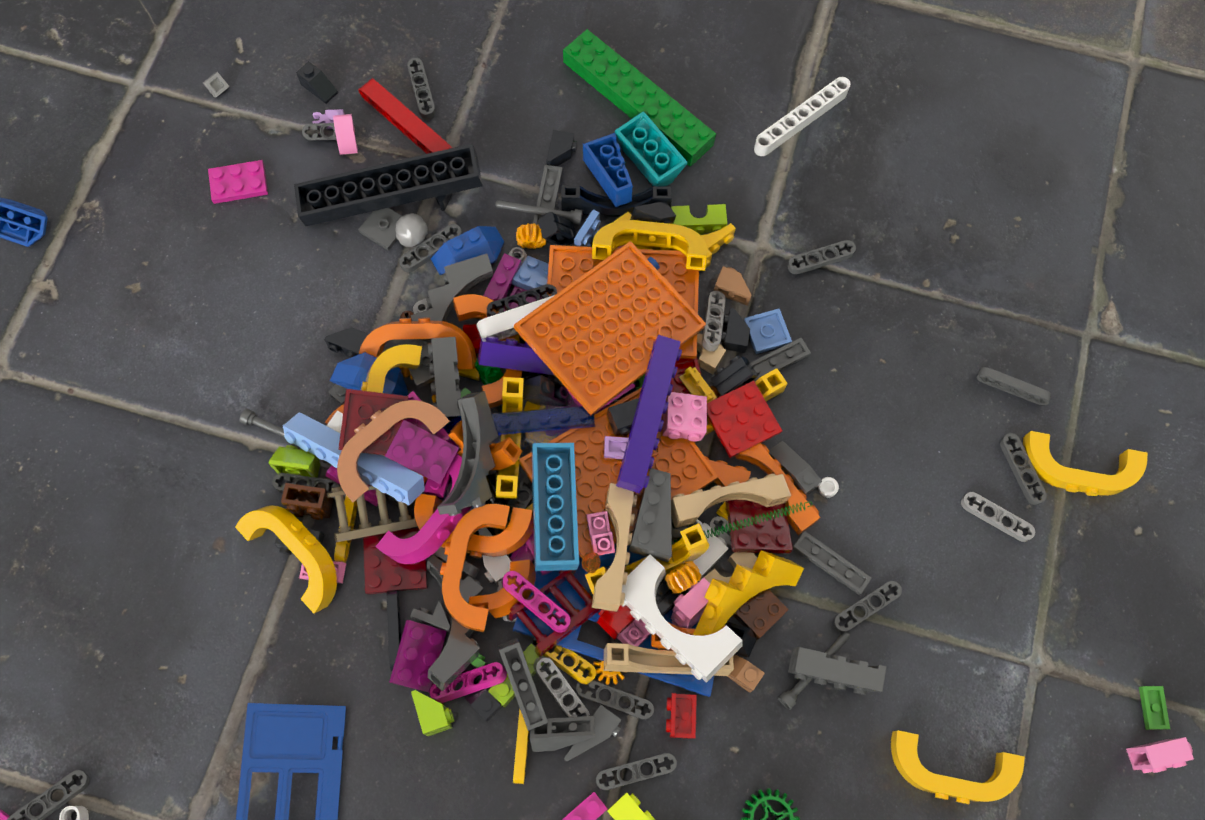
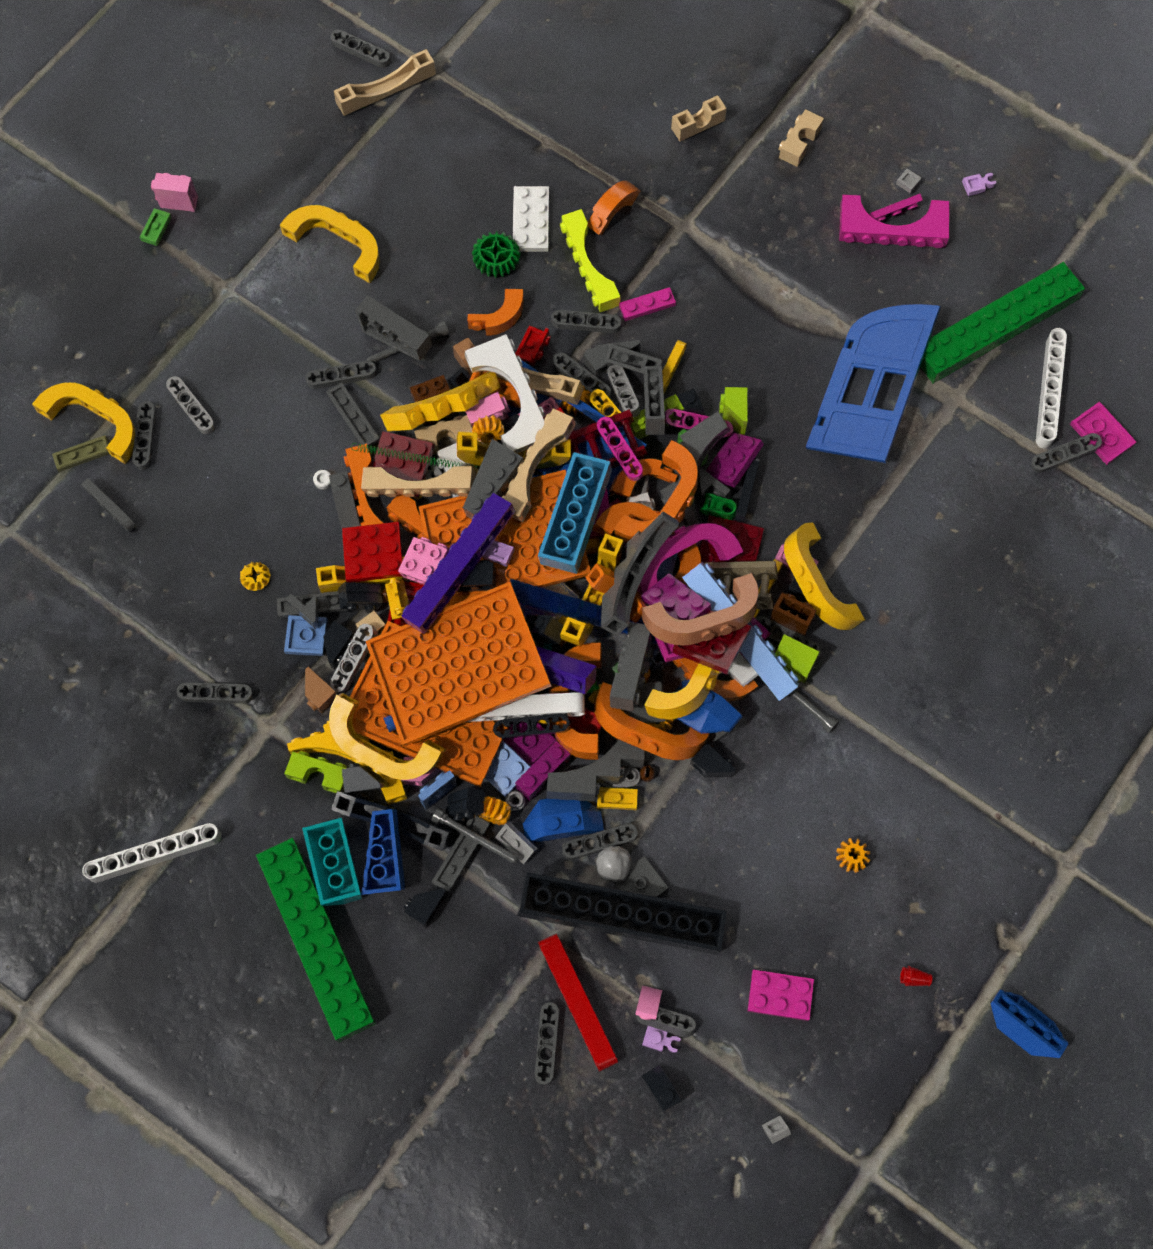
camera: 155 degrees left, 0 degrees up
clear orange plate [582,552,600,573] -> none
bright pink slope [586,511,615,556] -> none
none -> olive tile [52,435,109,472]
none -> yellow gear [240,561,270,591]
none -> dark grey slope [286,594,318,630]
none -> orange arch [467,289,524,336]
none -> light grey plate [495,822,538,865]
none -> yellow plate [597,787,638,810]
none -> green piece [699,493,736,521]
none -> light orange gear [836,838,870,873]
none -> red cone [900,966,932,986]

